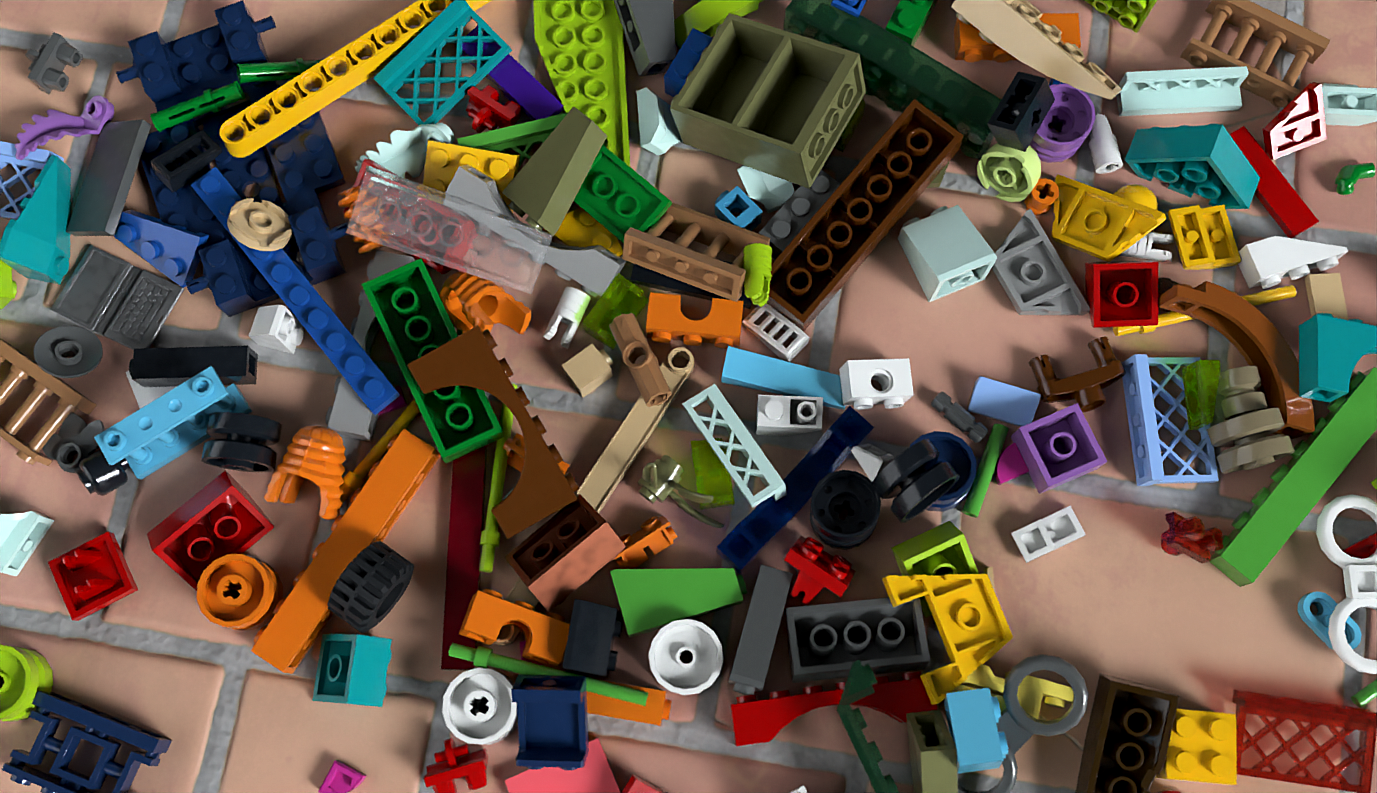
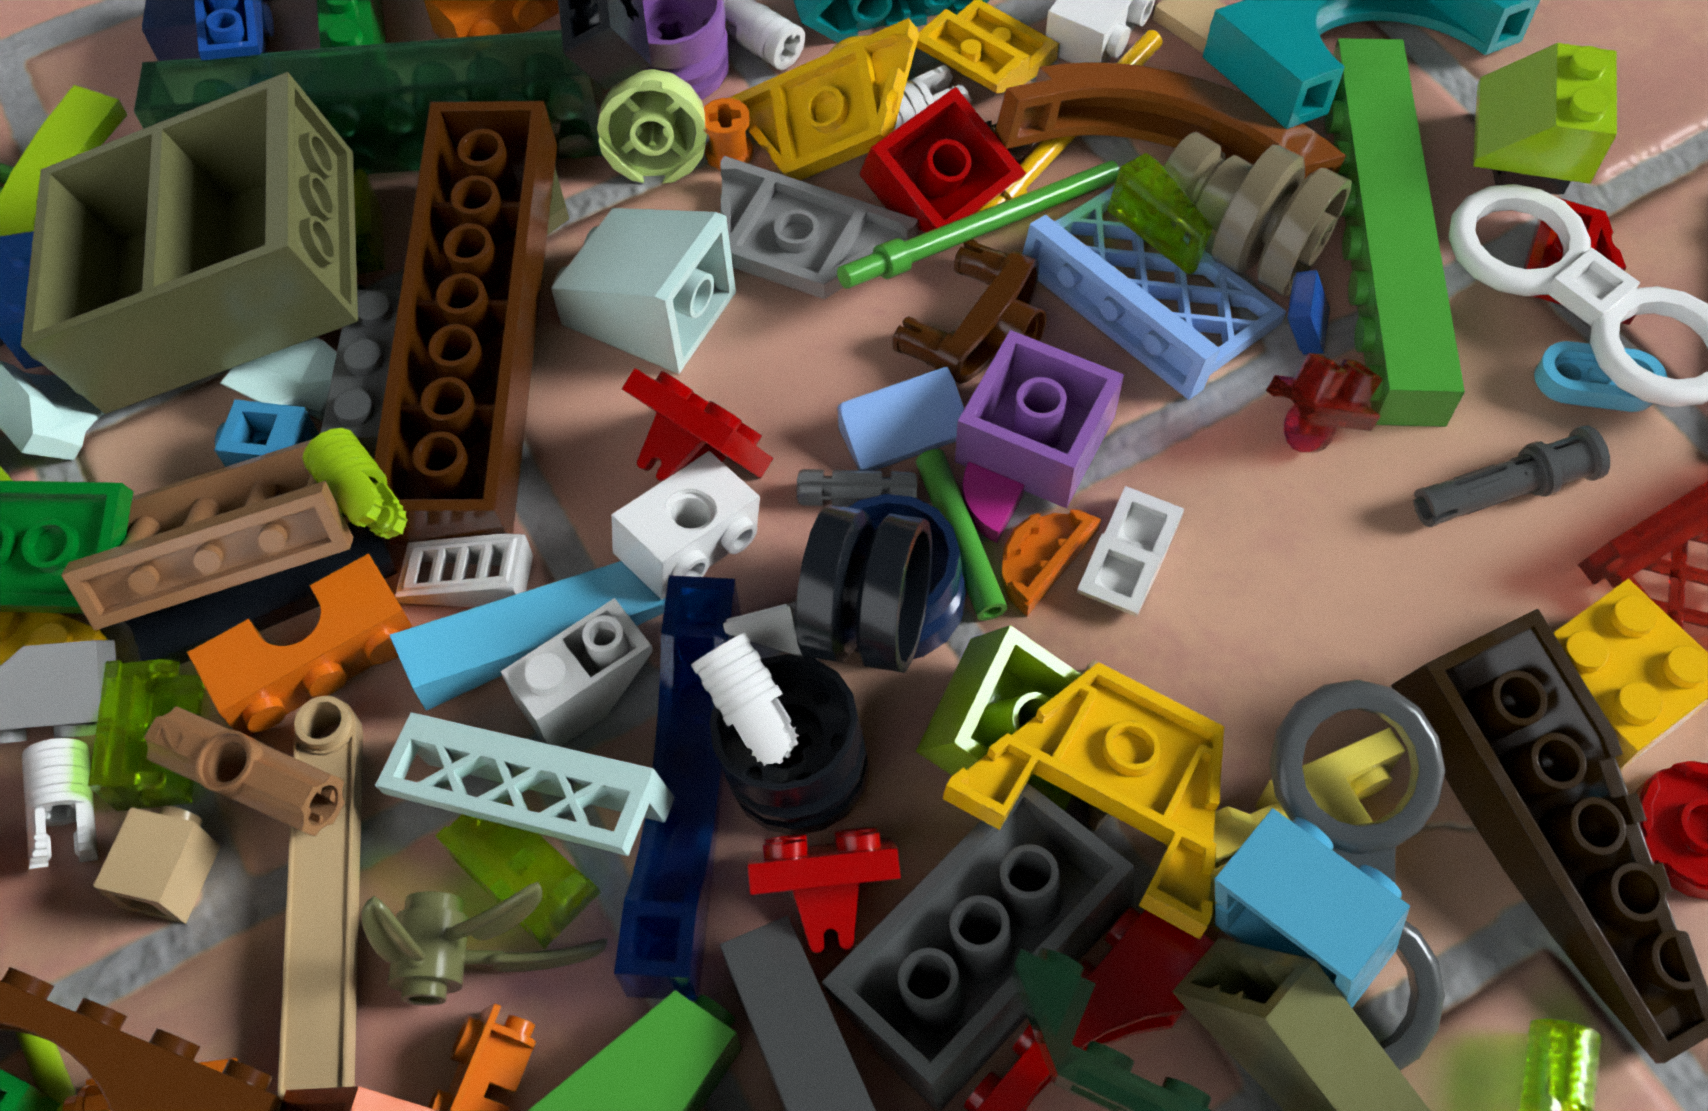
camera: 40 degrees left, 15 degrees down
none -> red plate [621,368,774,482]
none -> white hinge [691,632,799,766]
none -> bright green bar [837,160,1120,289]
none -> orange tile [1001,509,1101,617]
none -> blue tile [1287,270,1330,355]
none -> dark grey pin [1413,425,1610,527]

